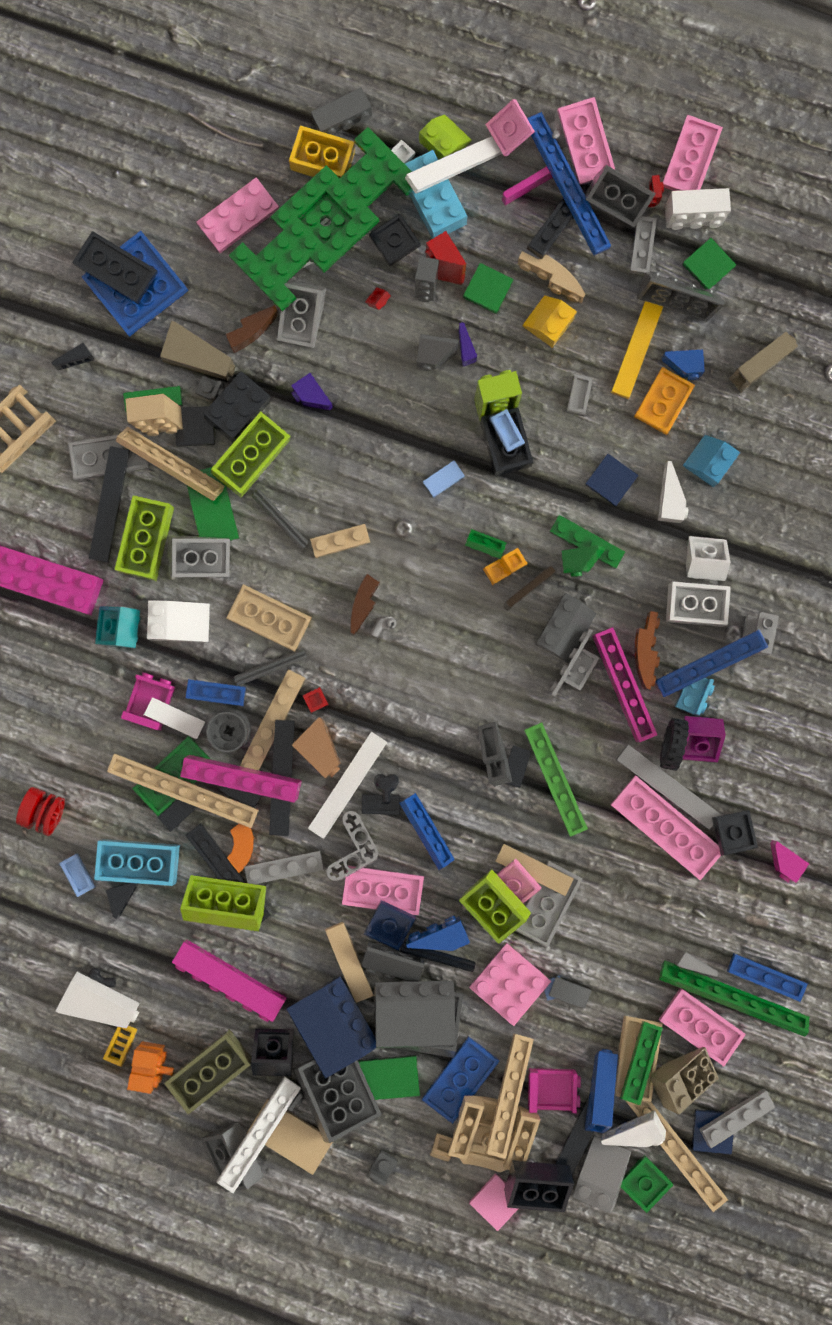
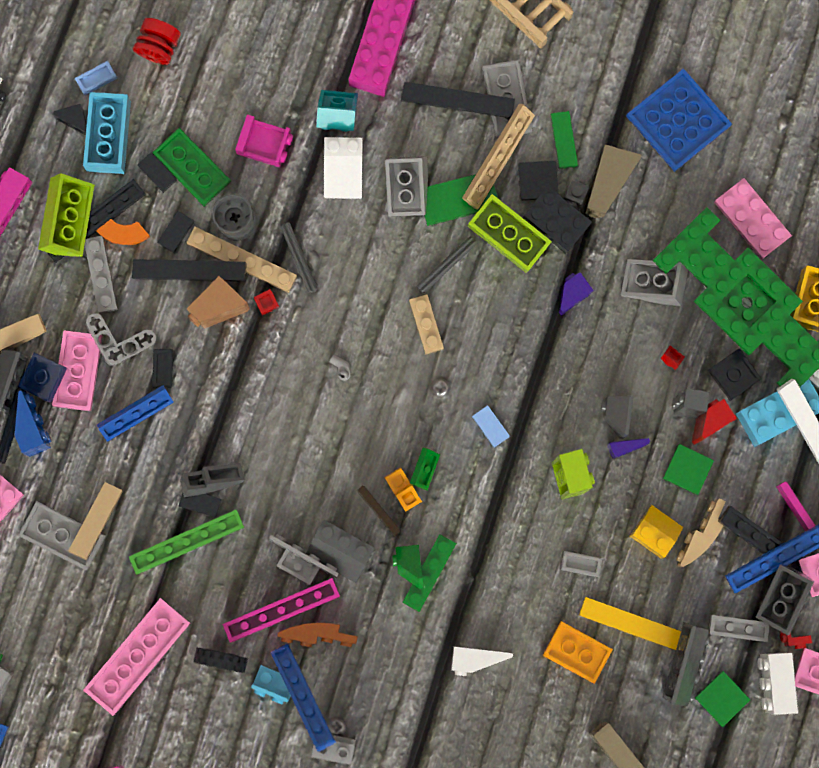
camera: 85 degrees right, 5 degrees down
black slope [51,343,95,370] -> none
black plate [72,231,158,304] -> none
tan plate [107,754,259,828] -> none
lime brick [115,495,174,581] -> none
tan brick [126,394,183,436] -> none
white tile [144,697,205,739] -> none
dark pink brick [180,755,302,803] -> none
blue plate [186,679,246,706] -> none
reddish brown slope [226,305,278,353] -> none
tan tile [226,584,312,652] -> none
white tile [308,732,387,839] -> none
reddish brown slope [351,574,380,636] -> none
black rock [374,774,399,804] -> none
lime brick [459,869,531,944] -> none
black brick [480,407,533,476] -> none
light blue tile [490,409,525,453] -> none
bright pink tile [497,859,541,903] -> none
dark blue tile [585,454,639,507] -> none
light grey tile [616,745,721,830] -> none
blue slope [662,349,705,380] -> none
white brick [666,582,730,627] -> none
dark azure slope [683,435,740,487] -> none
magenta slope [683,716,726,762] -> none
white slope [686,536,731,581] -> none
black tile [712,810,758,856] -> none

